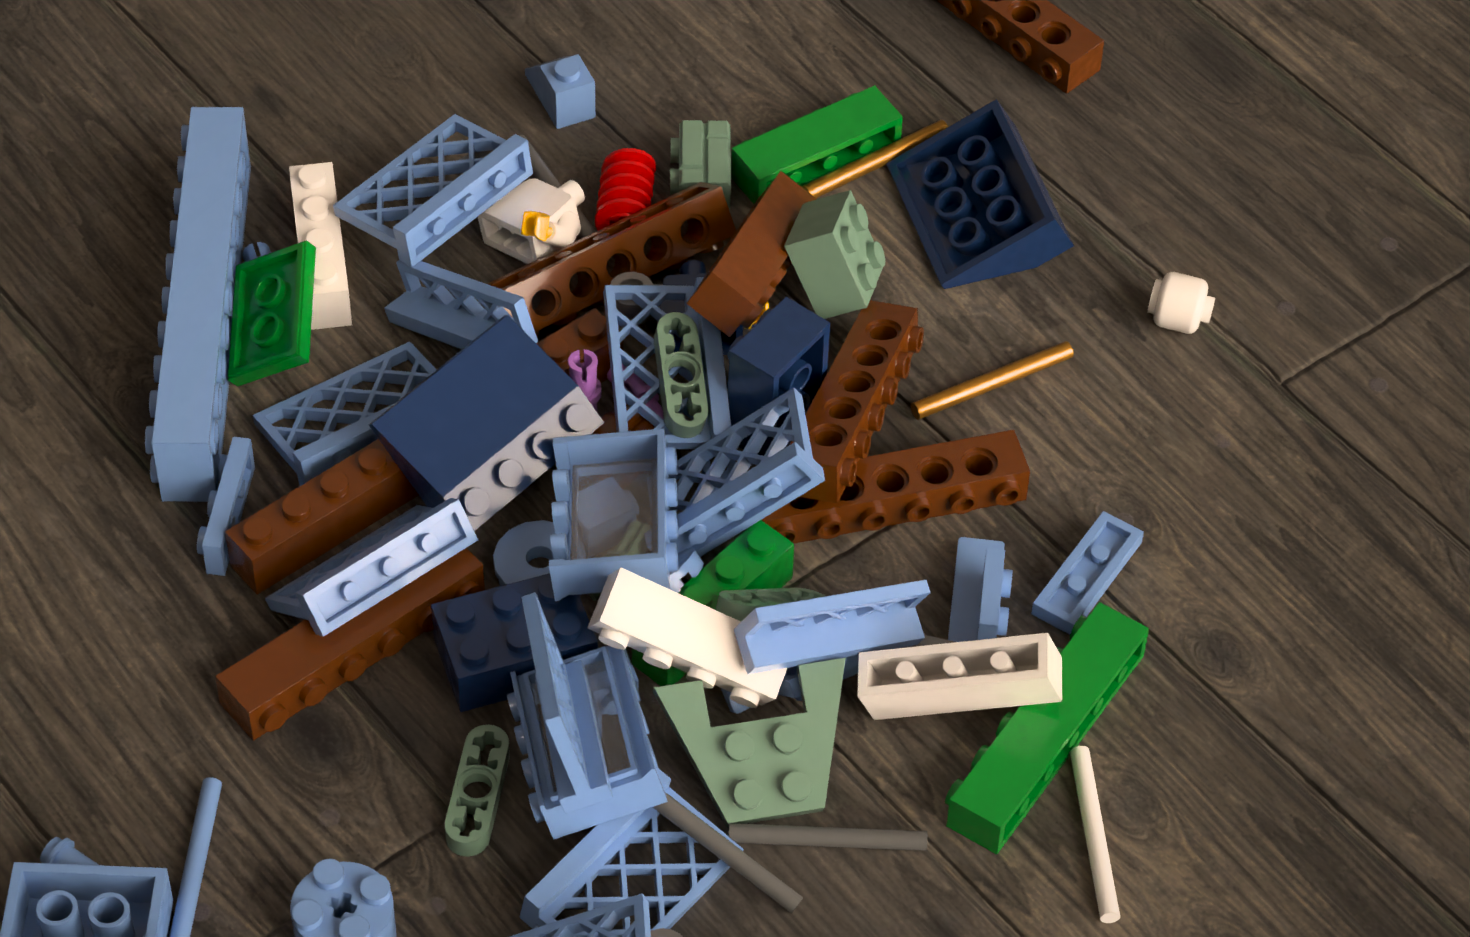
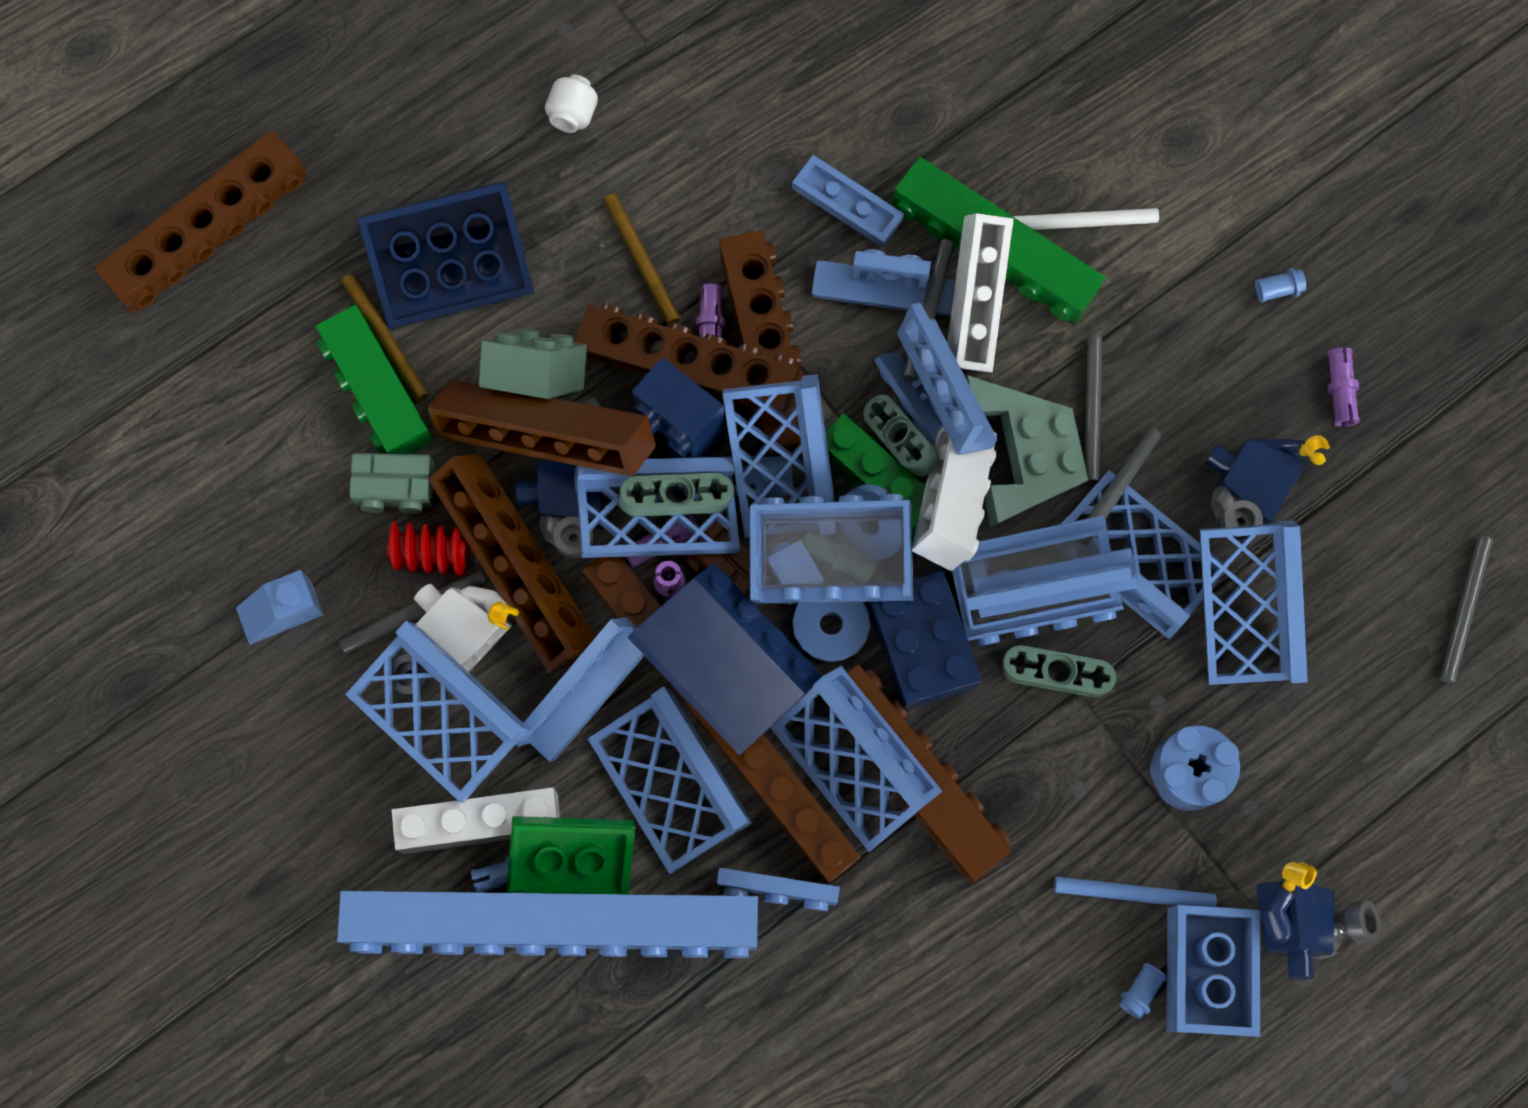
camera: 90 degrees left, 25 degrees up
none -> medium lavender pin [696,284,725,338]

